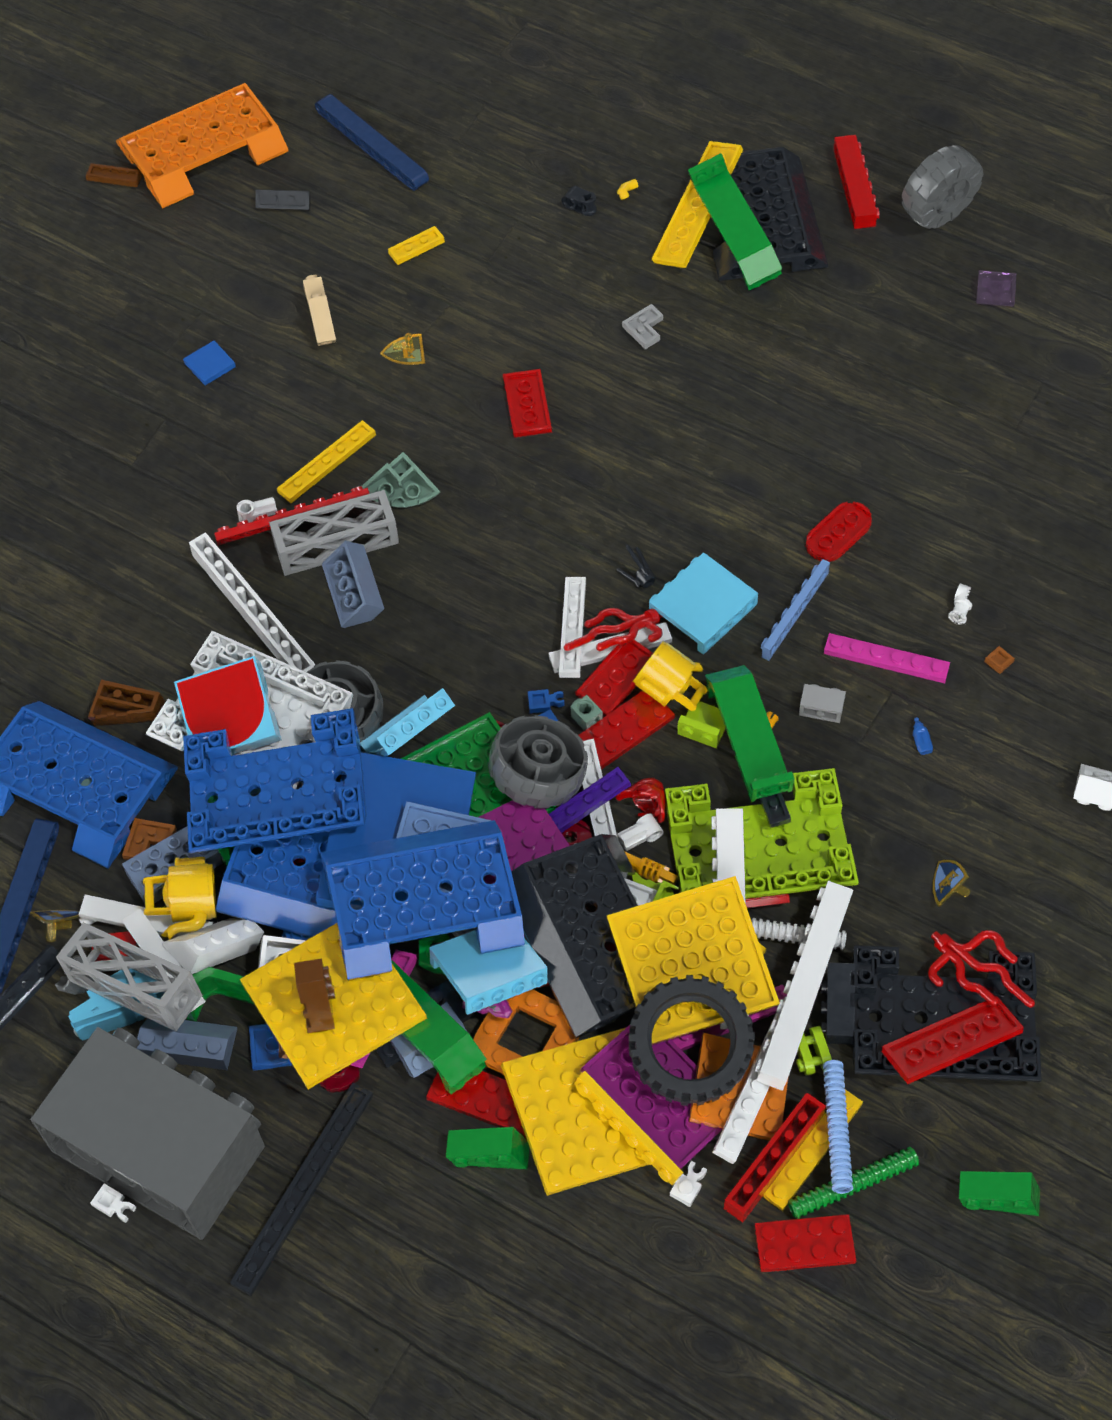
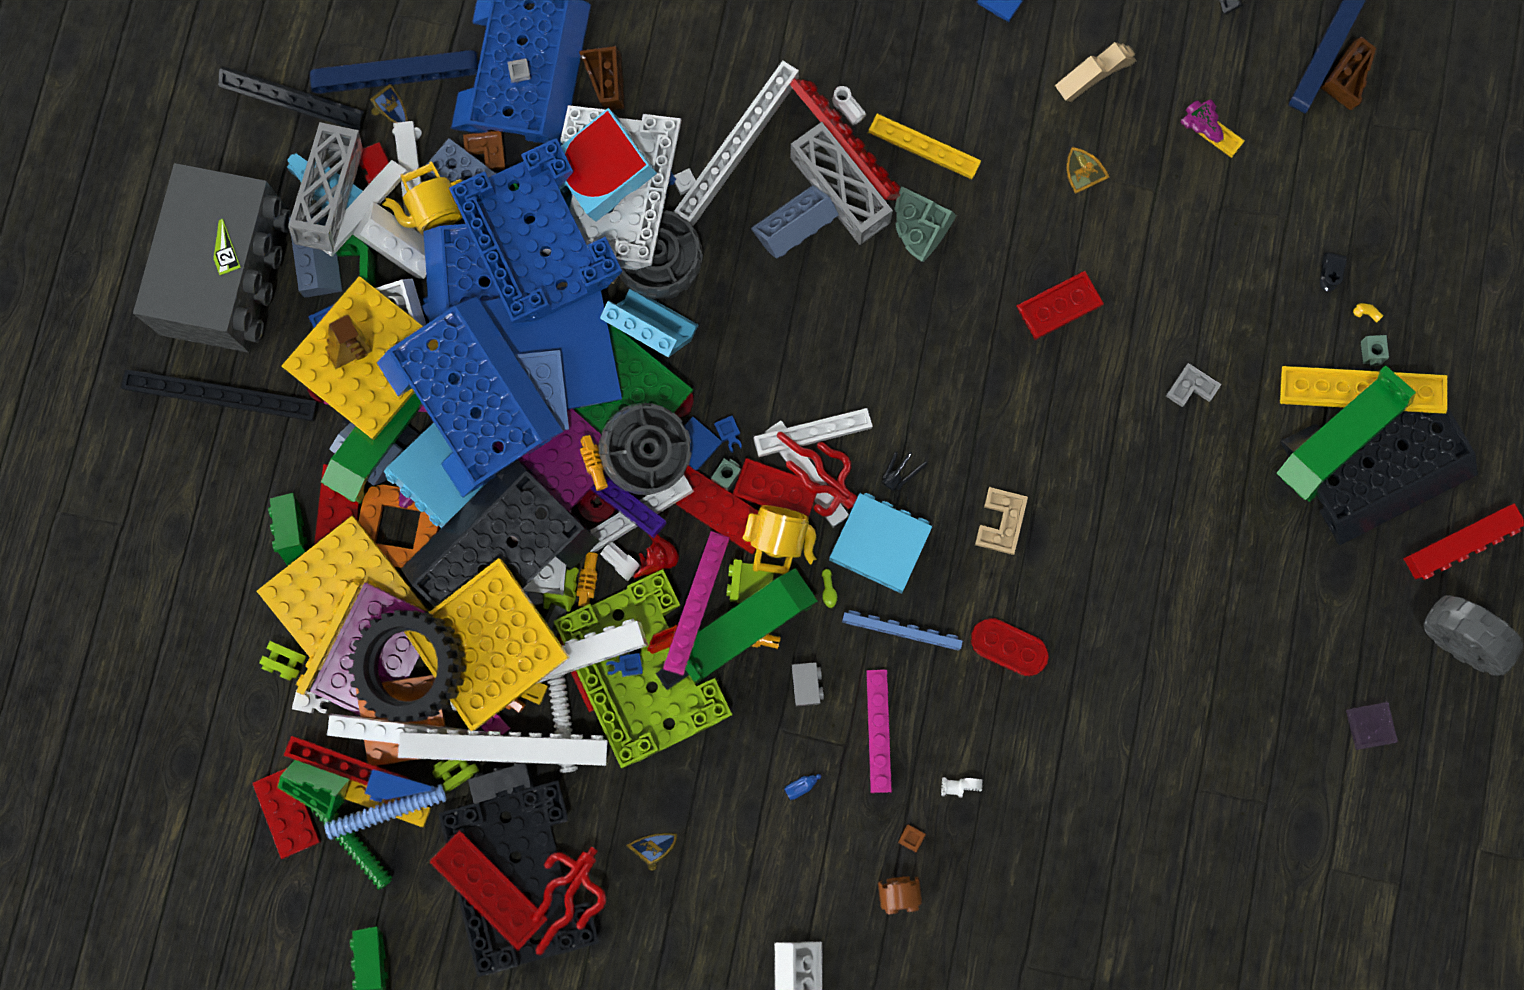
camera: 70 degrees right, 20 degrees up
none -> sticker [213,219,241,275]
none -> lime brick [260,641,307,681]
none -> green wedge [278,760,349,819]
none -> blue slope [365,769,435,802]
none -> light grey plate [508,59,531,83]
none -> light orange hinge [580,435,608,491]
none -> blue plate [606,653,643,677]
none -> red tile [647,625,678,654]
none -> dark pink plate [664,531,729,675]
none -> lime piece [822,569,837,608]
none -> dark orange brick [878,876,922,914]
none -> tan plate [975,487,1028,555]
none -> magenta rock [1181,99,1224,143]
none -> reddish brown wedge [1320,37,1376,110]
none -> sand green brick [1361,335,1389,366]

